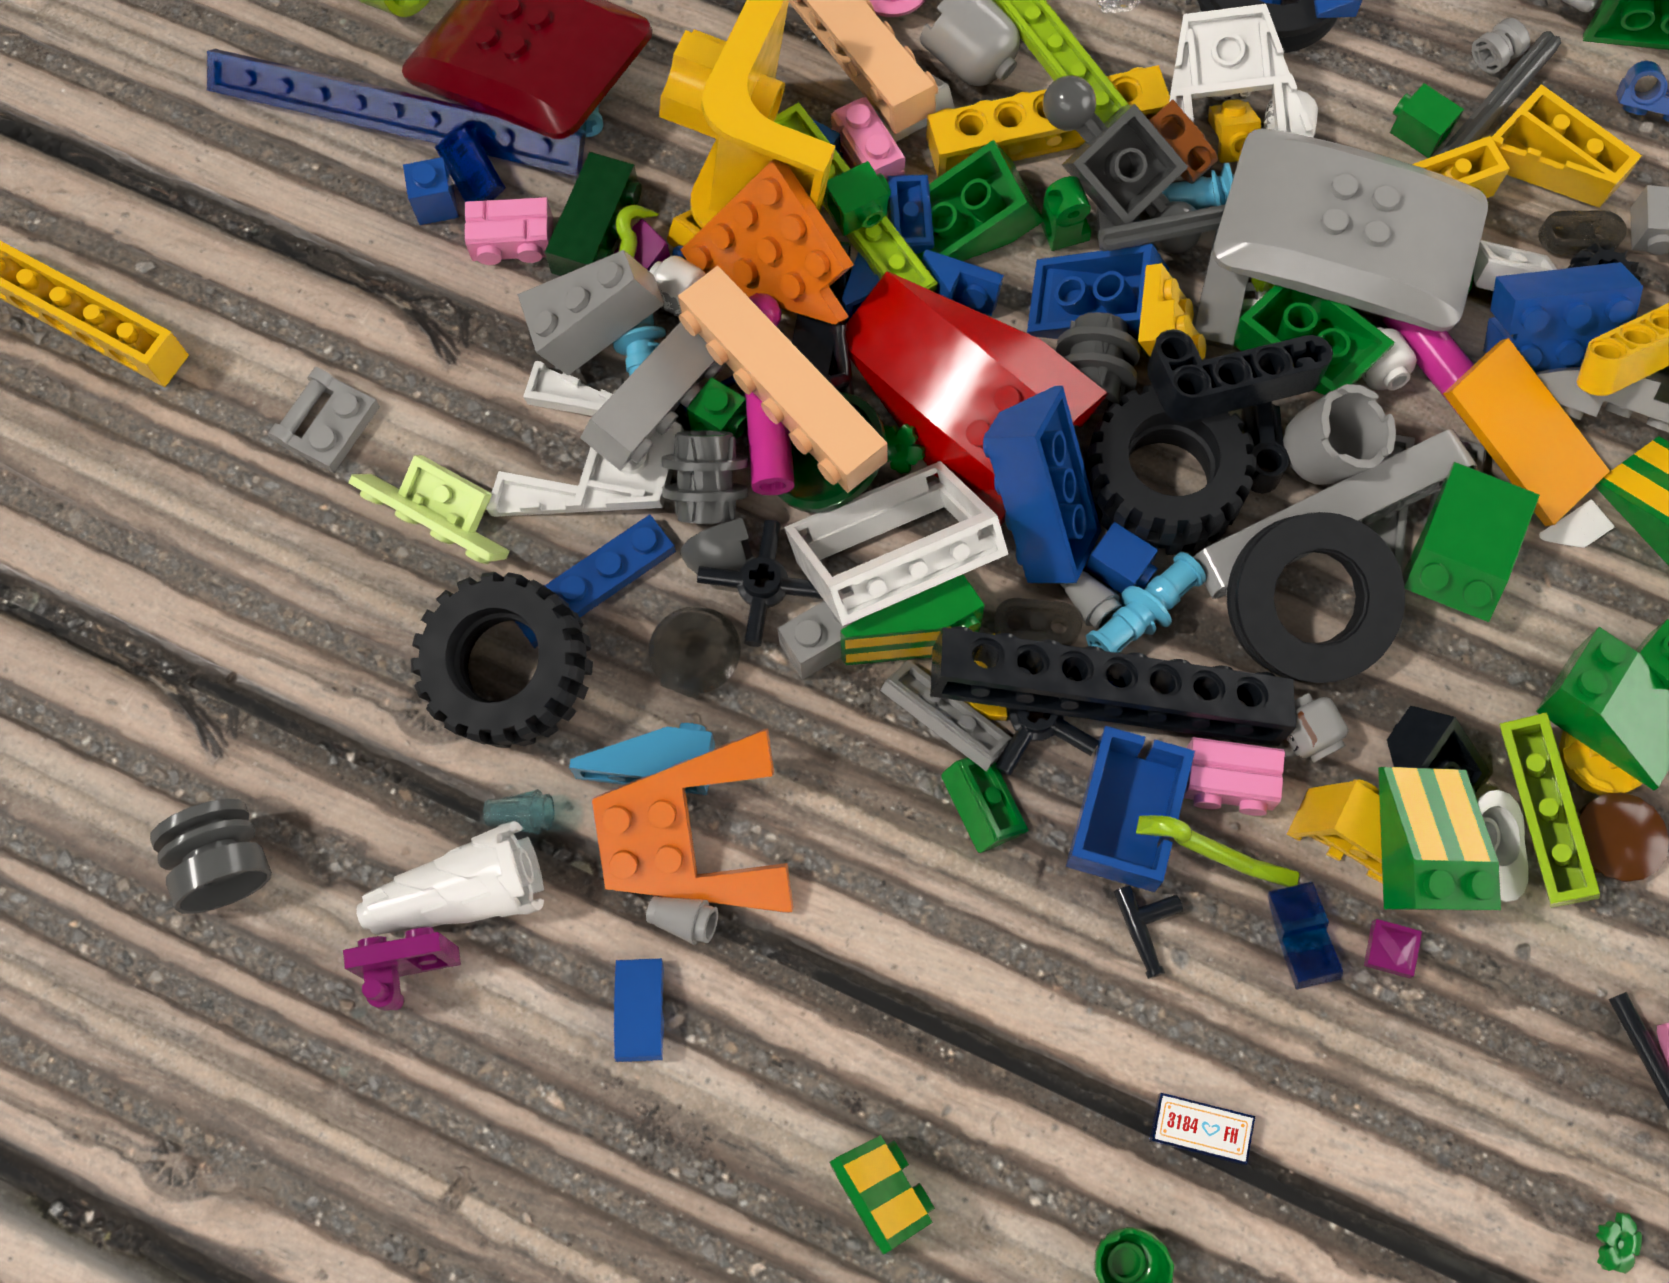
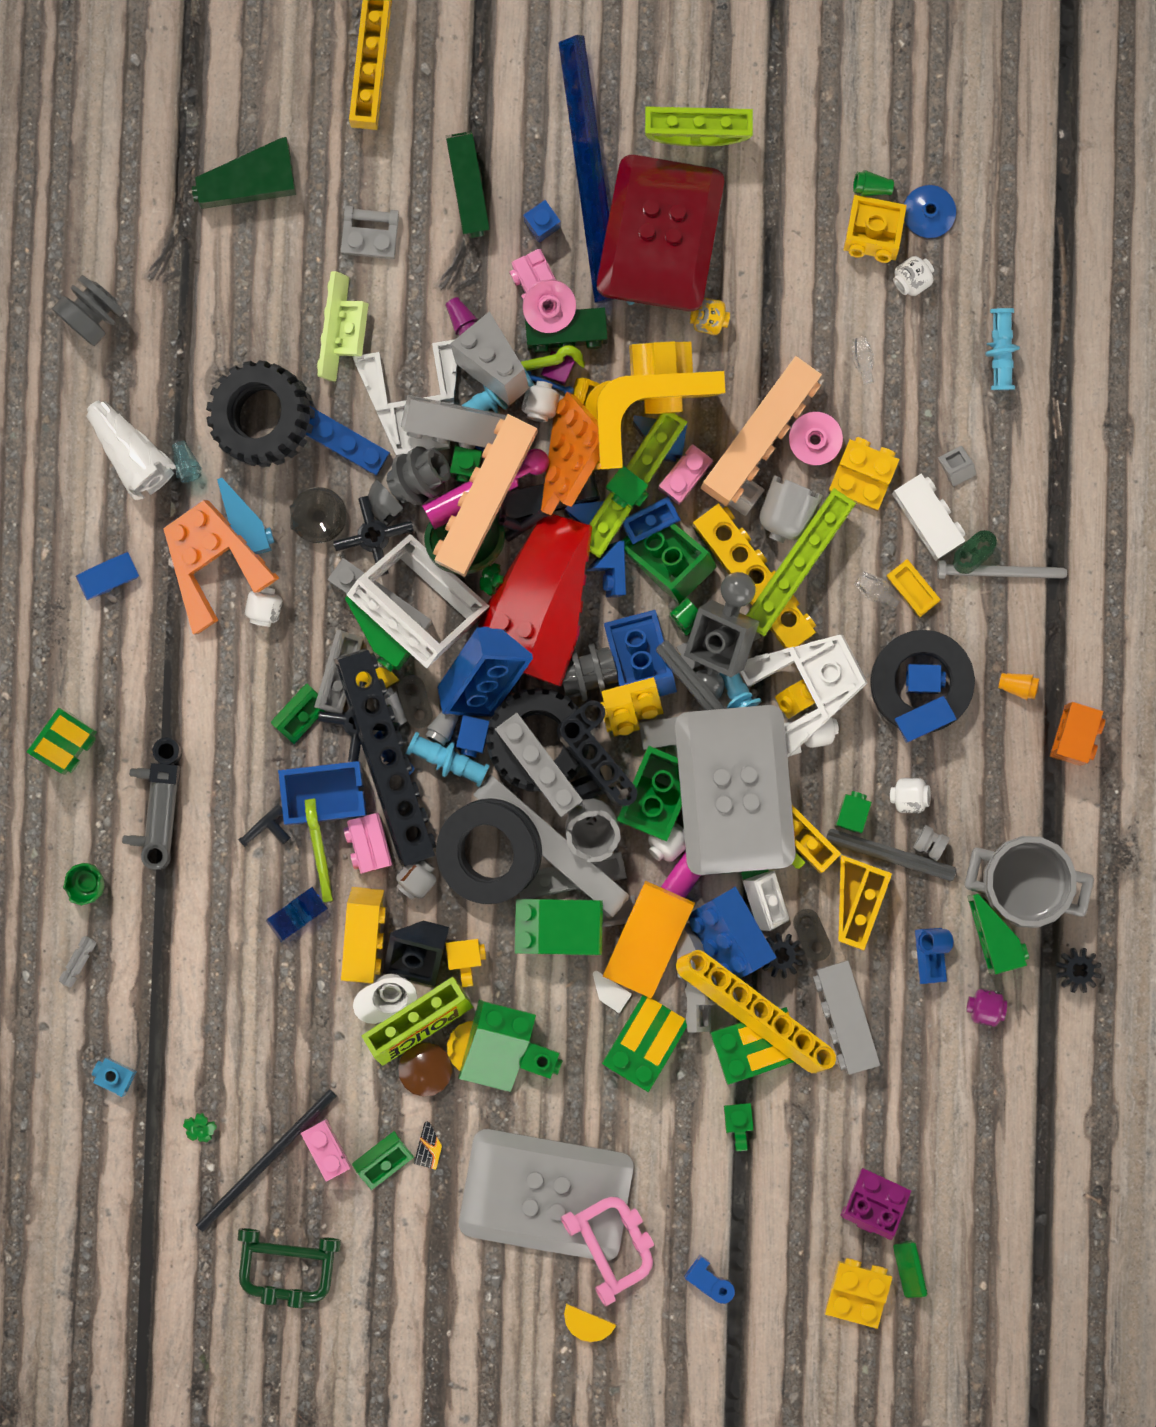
camera: 65 degrees right, 15 degrees up
magenta plate [343,927,461,1011] -> none
clear blue tile [434,122,506,202] -> none
light grey cone [646,896,718,945] -> none
dark orange leg [1149,99,1219,184] -> none
white tile [1150,1093,1255,1165] -> none
magenta tile [1364,919,1422,979] -> none
green slope [1378,767,1501,911] -> none
none -> dark grey piece [122,737,182,870]
none -> dark green slope [192,137,296,209]
none -> white head [245,587,283,627]
none -> dark green slope [445,131,490,238]
none -> magenta cone [445,297,478,336]
none -> yellow brick [446,939,486,988]
none -> light grey brick [495,713,583,818]
none -> bright pink dish [523,279,576,333]
none -> yellow head [689,297,730,335]
none -> white head [890,778,931,813]

